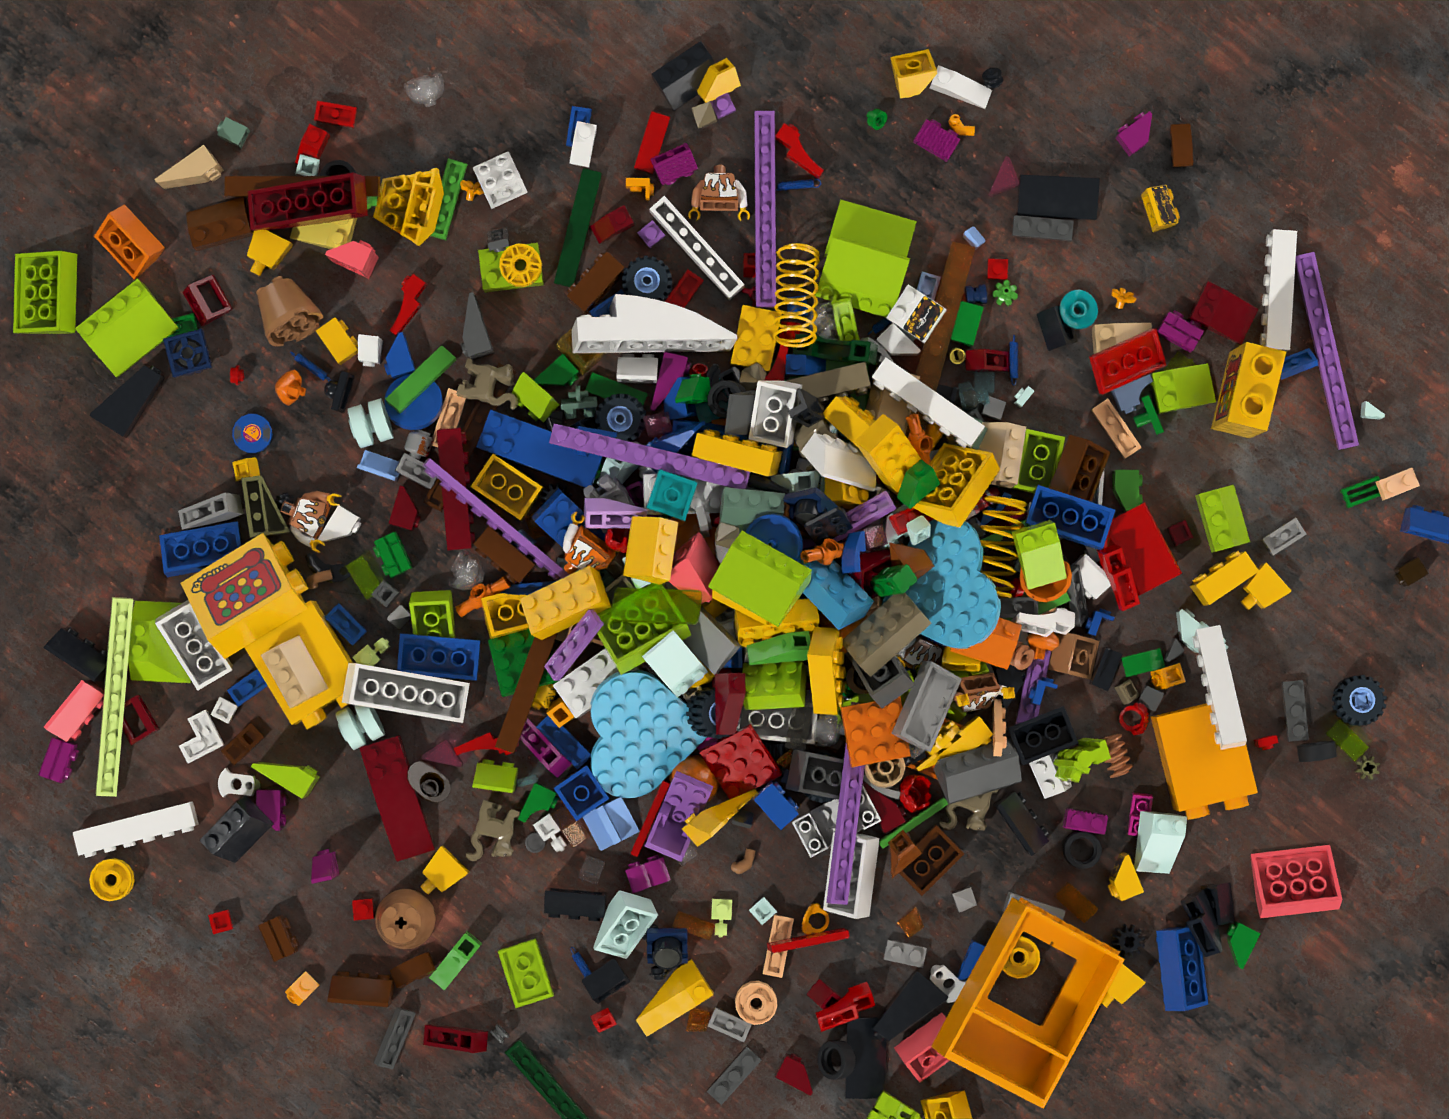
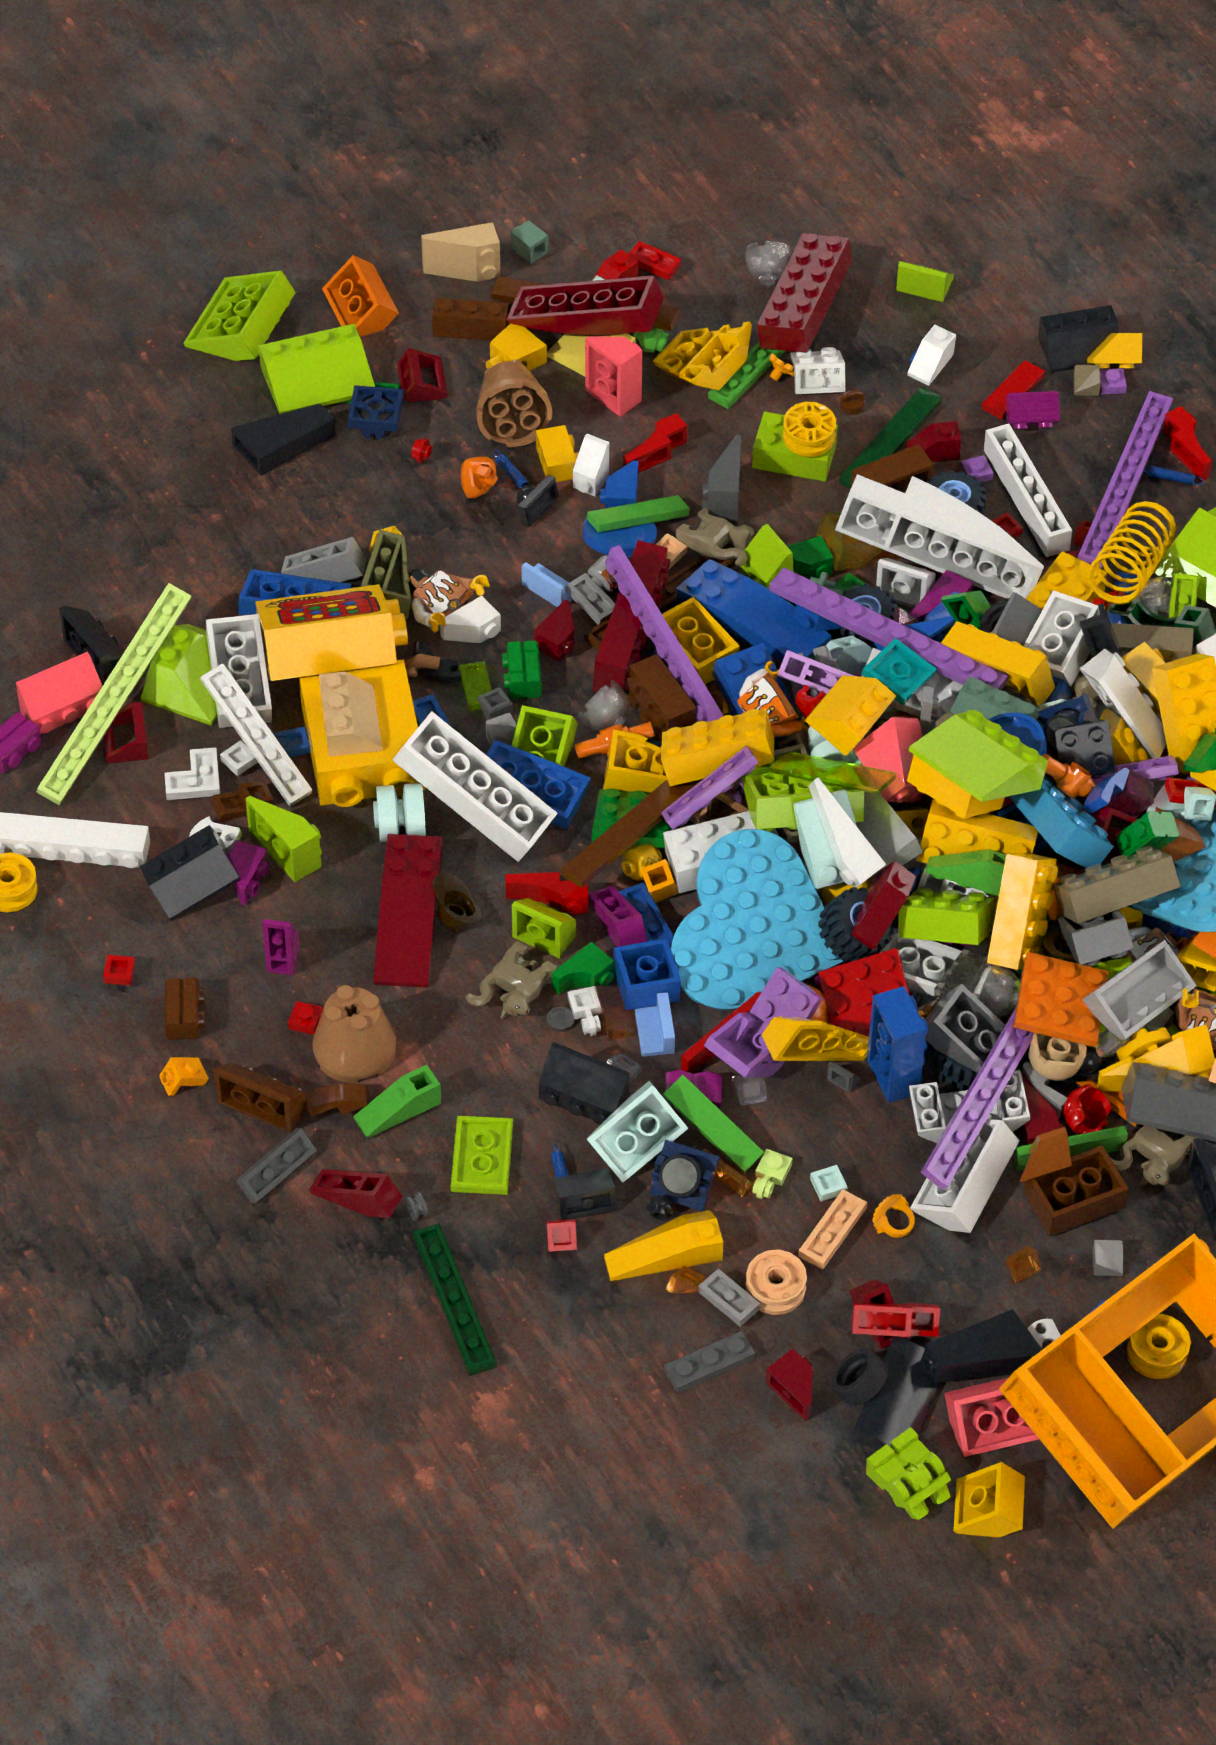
camera: 25 degrees right, 35 degrees down
blue tile [232,414,273,453] -> none
light aqua wheel [348,398,394,448] -> none
yellow torso [420,845,470,895] -> none
clear pink slope [422,739,463,767] -> none
dark grey plate [487,227,509,252] -> none
clear light blue tile [517,774,539,787] -> none
light blue slope [604,797,640,841] -> none
light orange bracket [626,178,654,200] -> none
torso [688,165,750,221] -> none
medium nougat arm [731,848,756,874] -> none
red tile [767,928,849,953] -> none
light grey plate [883,939,927,968] -> none
none -> white plate [201,663,312,807]
none -> bright green tile [663,1075,764,1174]
none -> dark red brick [757,233,852,353]
none -> white slope [808,778,886,887]
none -> reddish brown tile [840,390,865,415]
none -> lime slope [896,261,954,302]

